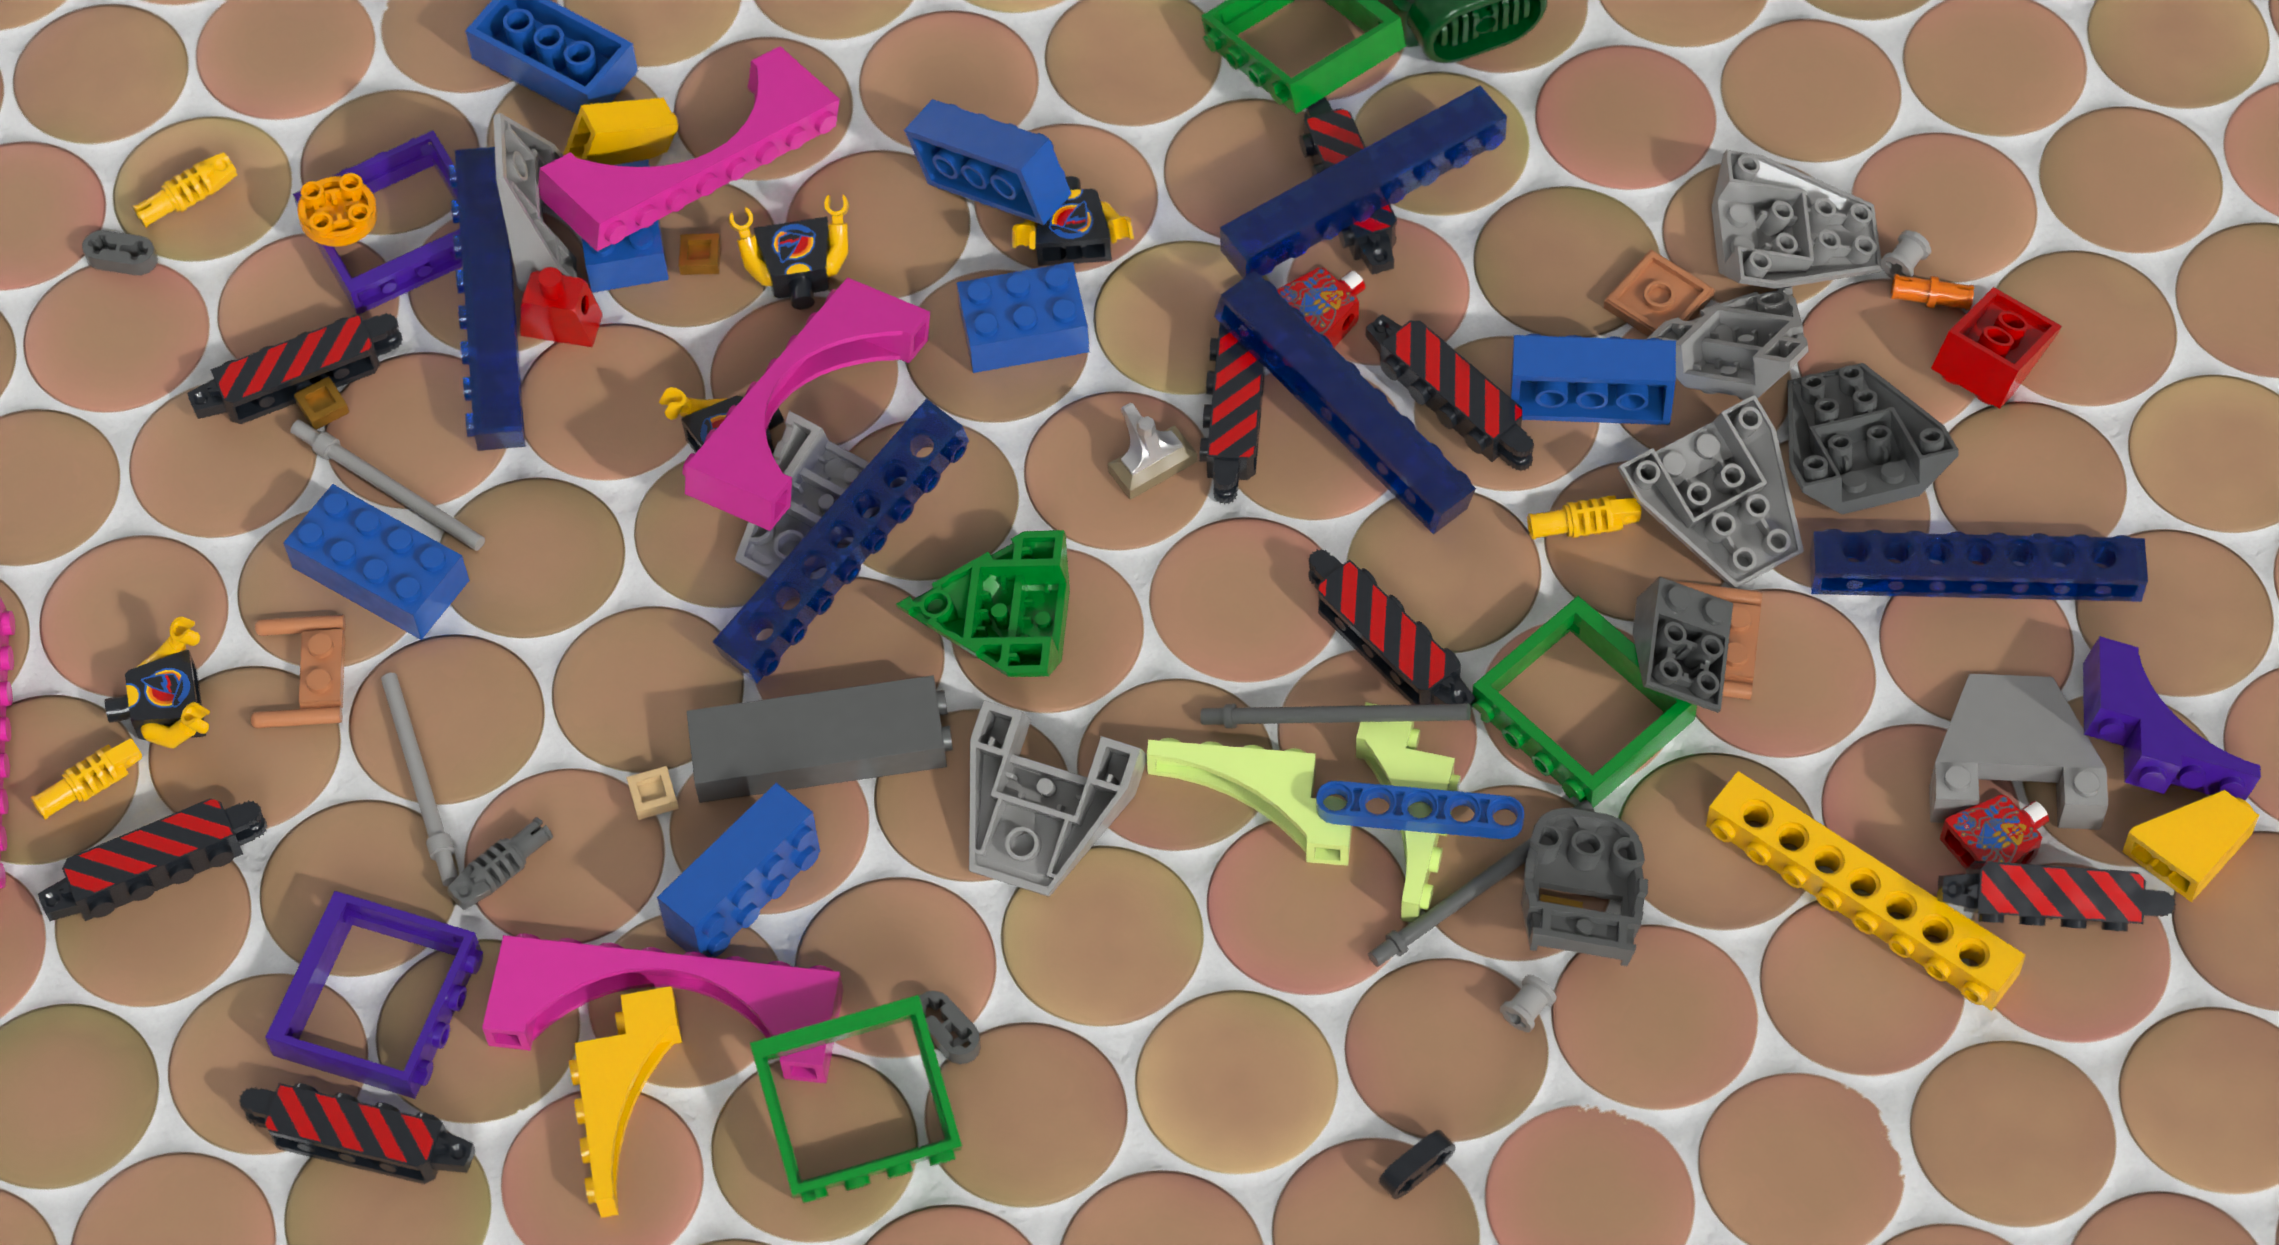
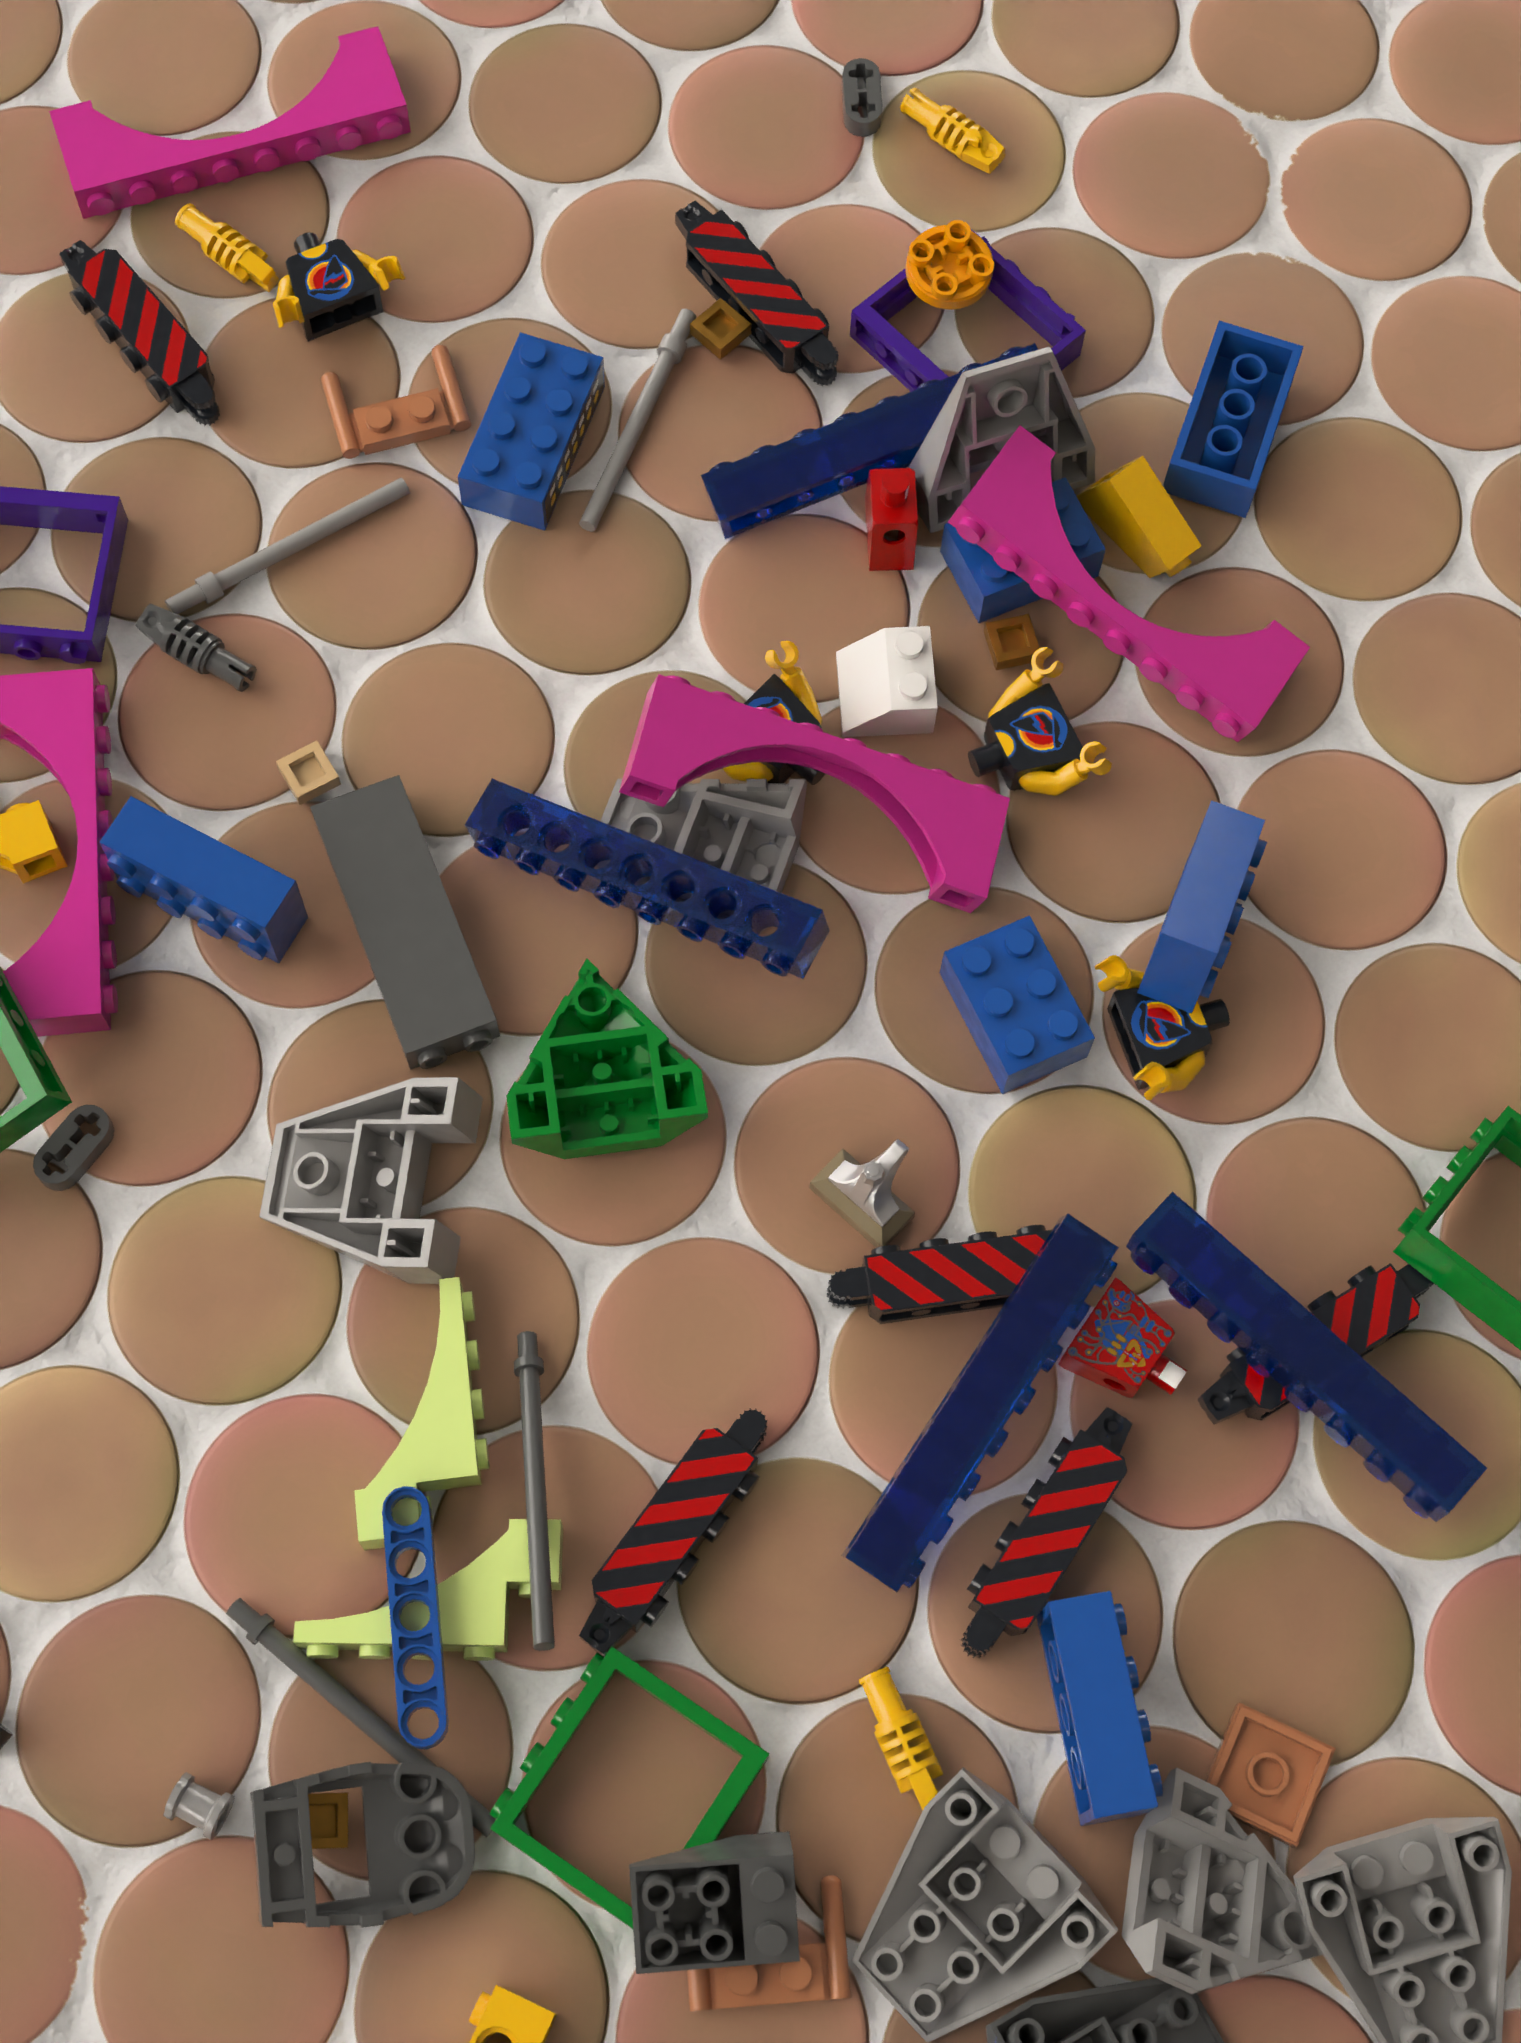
camera: 70 degrees right, 10 degrees up
none -> white slope [836,626,938,737]

